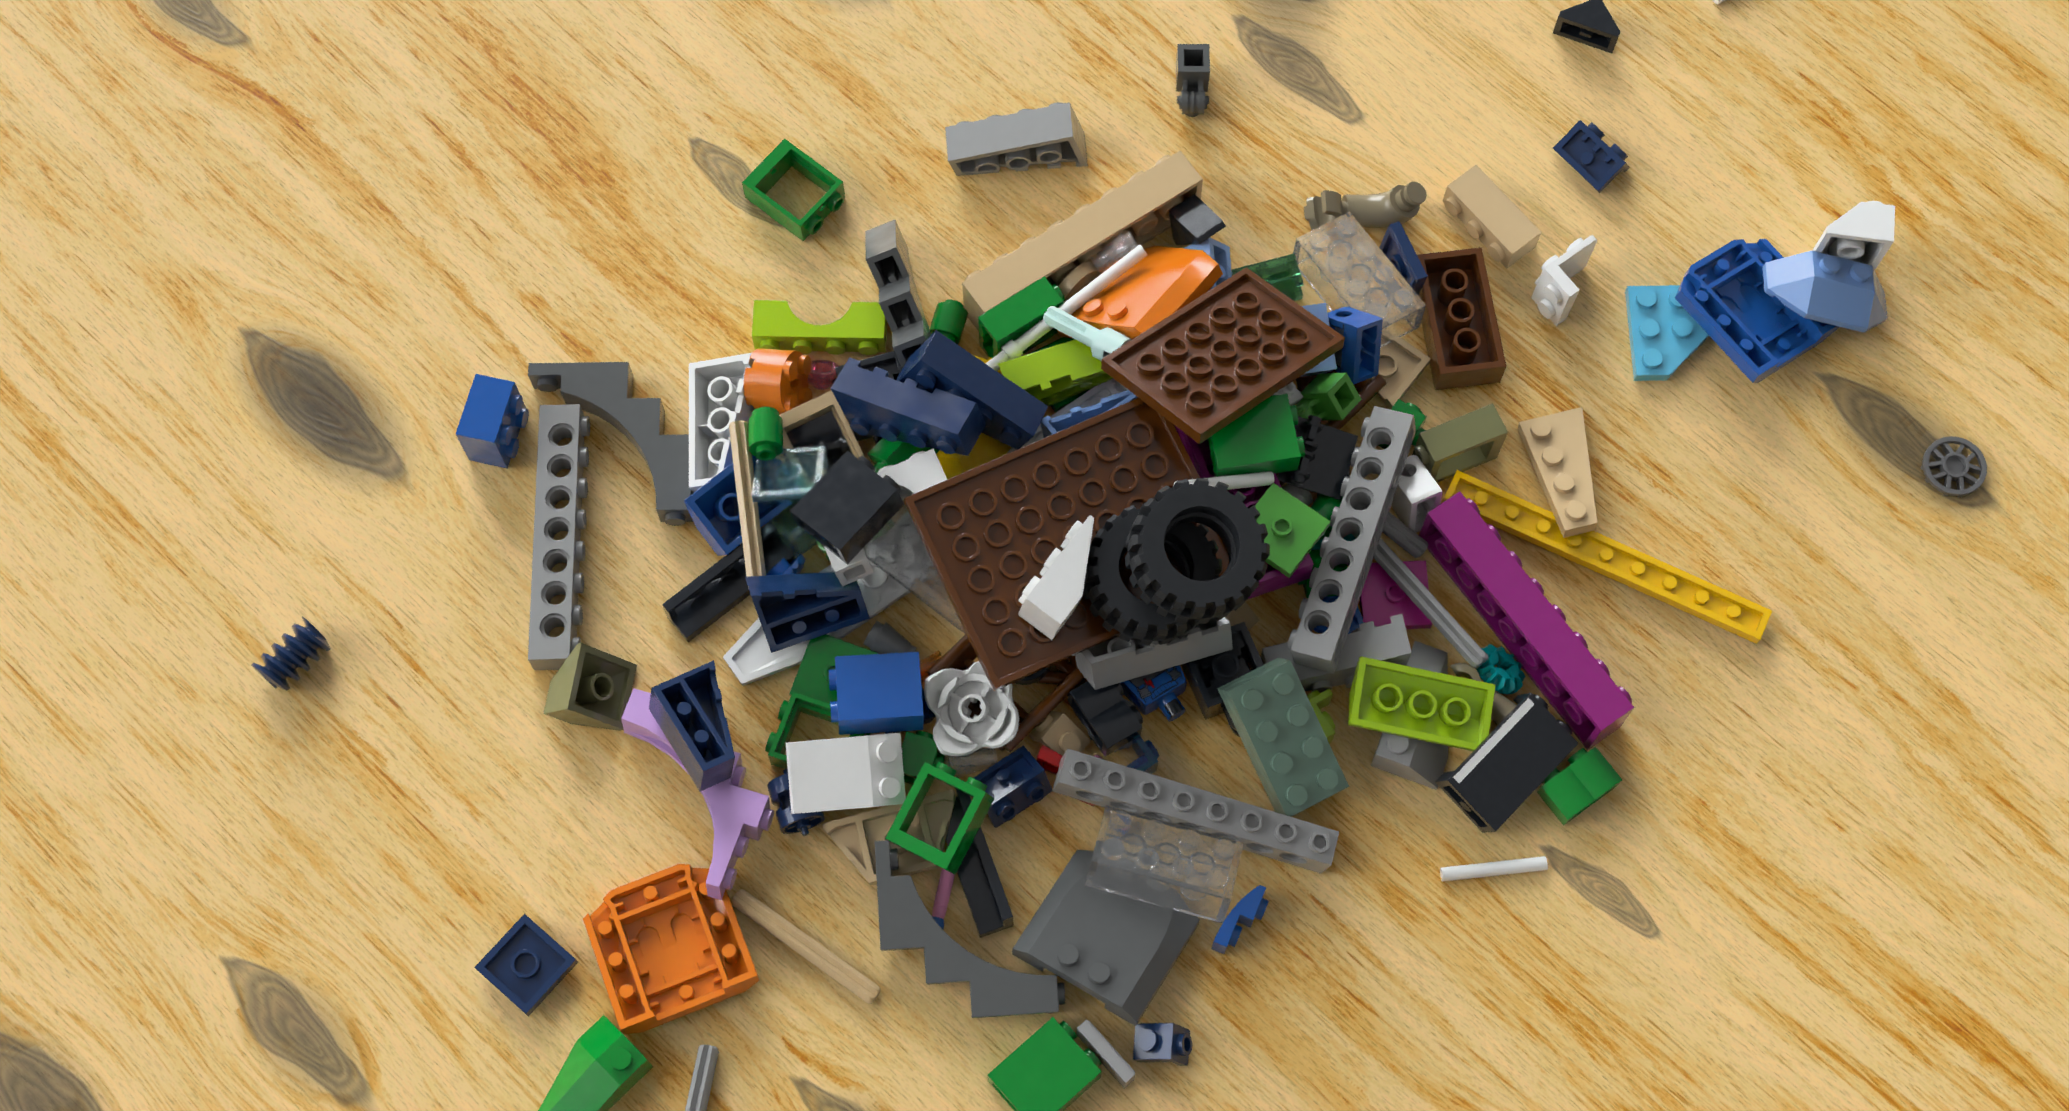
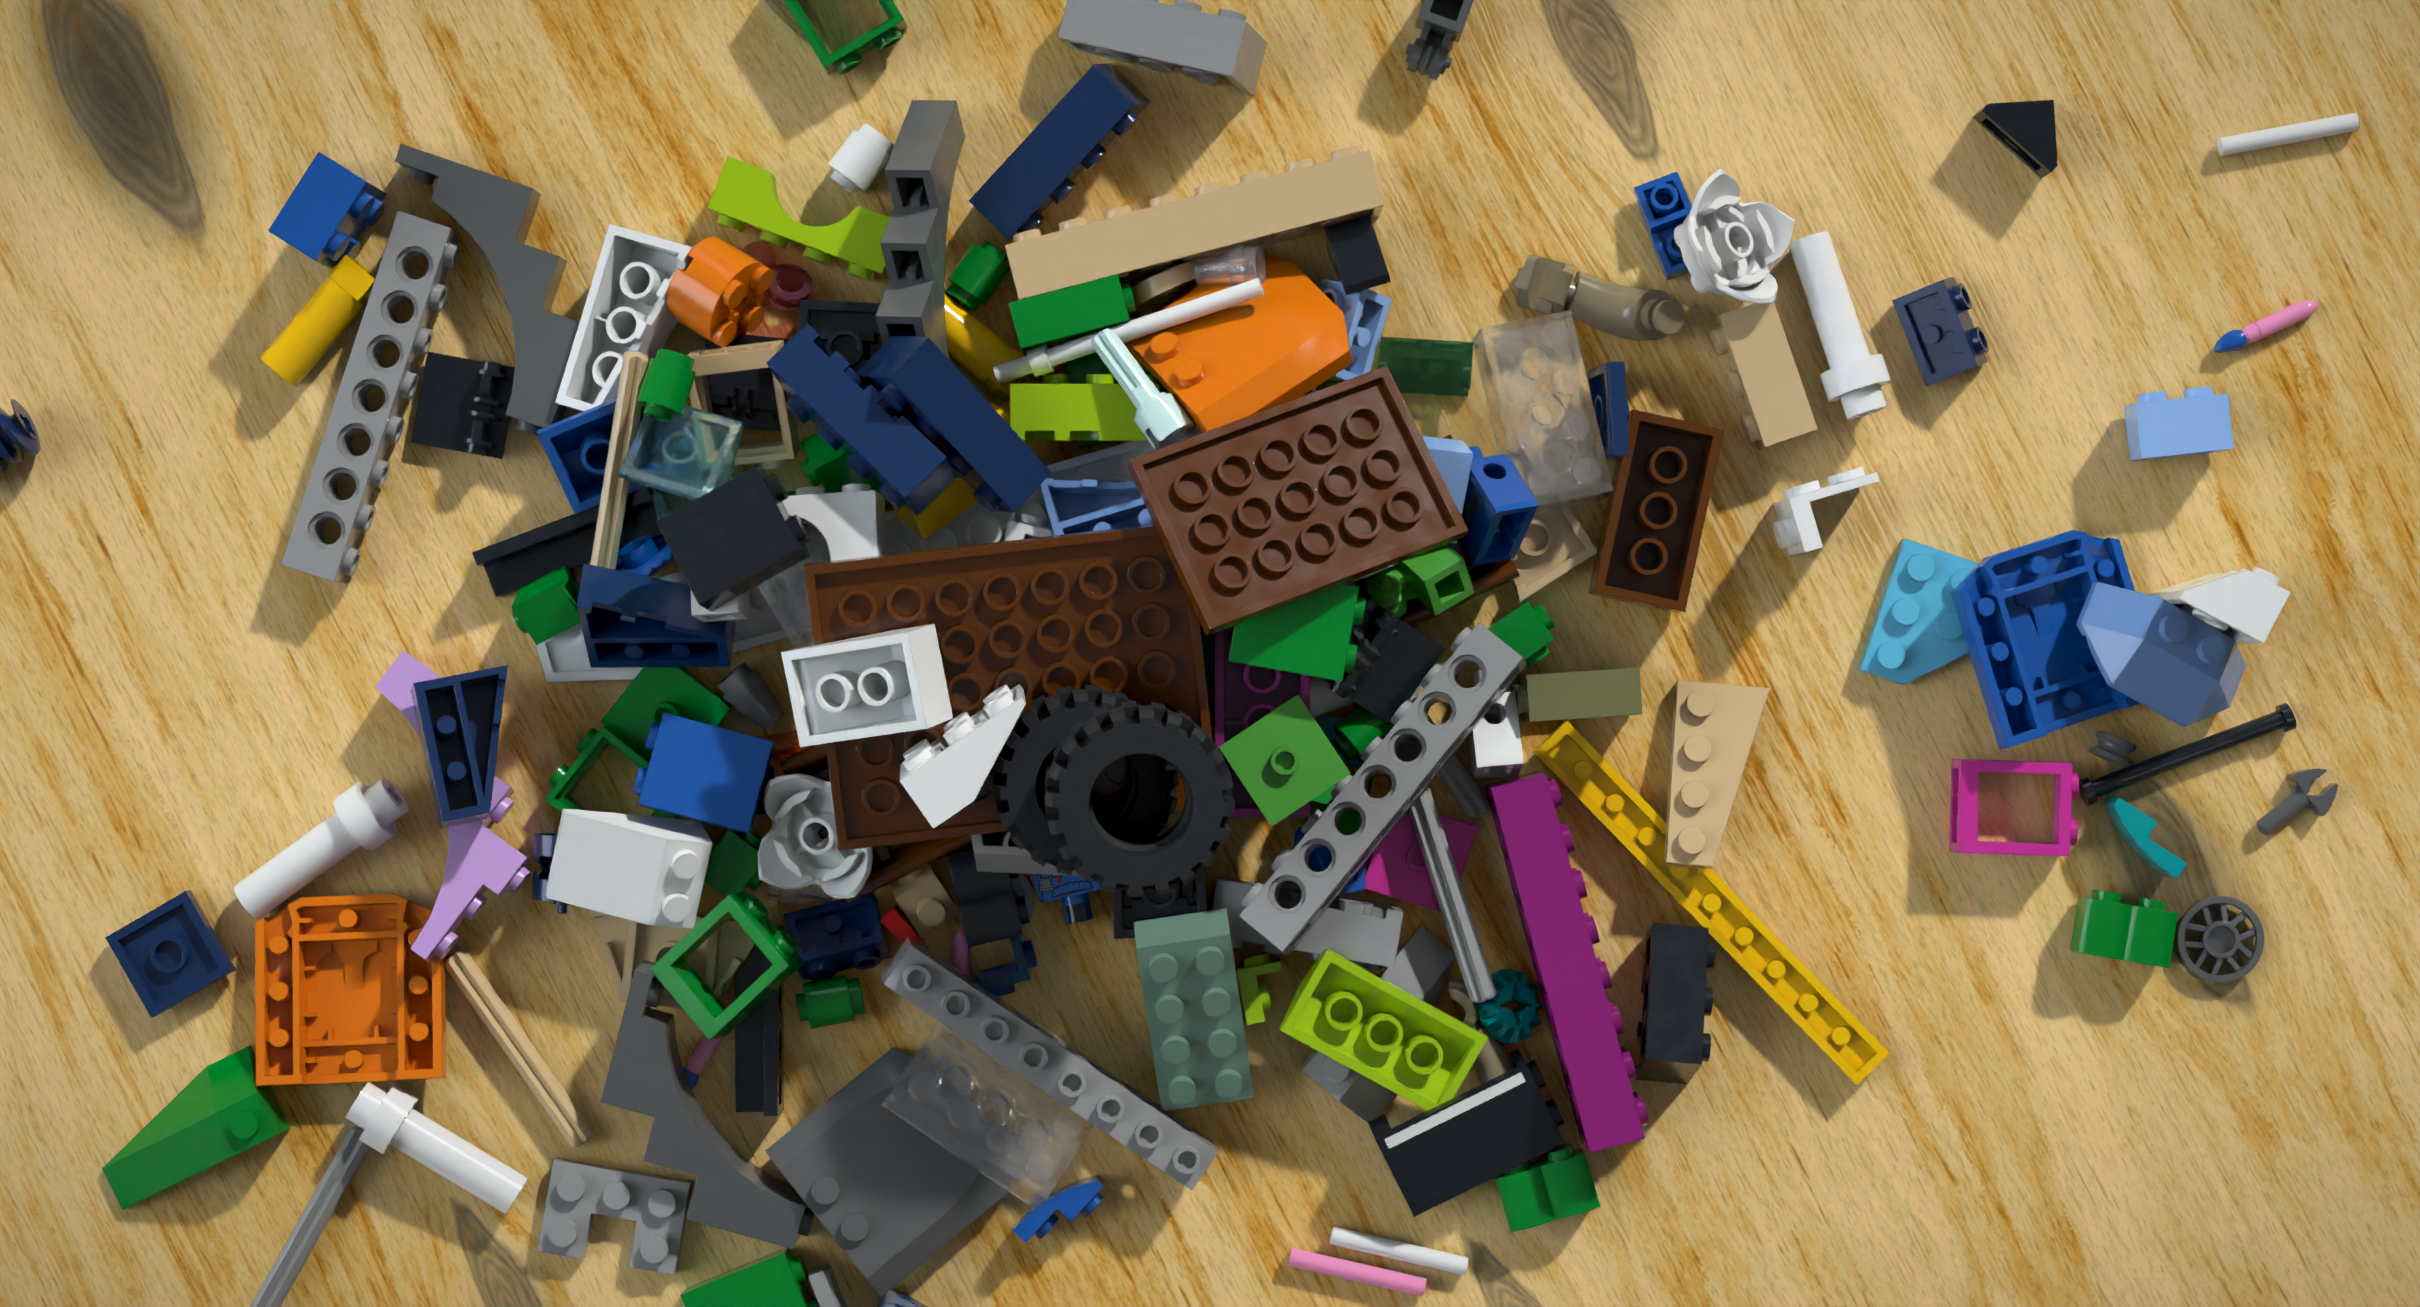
camera: 20 degrees right, 20 degrees up
olive slope [544,643,637,731] -> none
white bar [1173,471,1274,490] -> none
none -> white piece [234,778,409,919]
none -> yellow piece [260,254,376,387]
none -> white piece [345,1082,528,1214]
none -> black hinge [411,352,515,459]
none -> green brick [511,565,580,645]
none -> light grey plate [537,1158,693,1275]
none -> white slope [781,624,953,747]
none -> green brick [795,975,865,1029]
none -> white brick [828,122,894,194]
none -> dark blue wedge [969,63,1151,240]
none -> bright pink bar [1287,1248,1427,1296]
none -> blue slope [1634,171,1692,281]
none -> black wedge [1634,923,1715,1085]
none -> white brick [1674,169,1795,305]
none -> white piece [1789,231,1891,420]
none -> dark pink window [1949,759,2079,856]
none -> green brick [2070,889,2178,968]
none -> black bar [2079,703,2297,806]
none -> dark grey bush [2089,730,2137,768]
none -> teal slope [2103,796,2187,879]
none -> light blue brick [2124,386,2234,461]
none -> bright pink piece [2214,300,2318,353]
none -> dark grey bar [2256,768,2338,836]

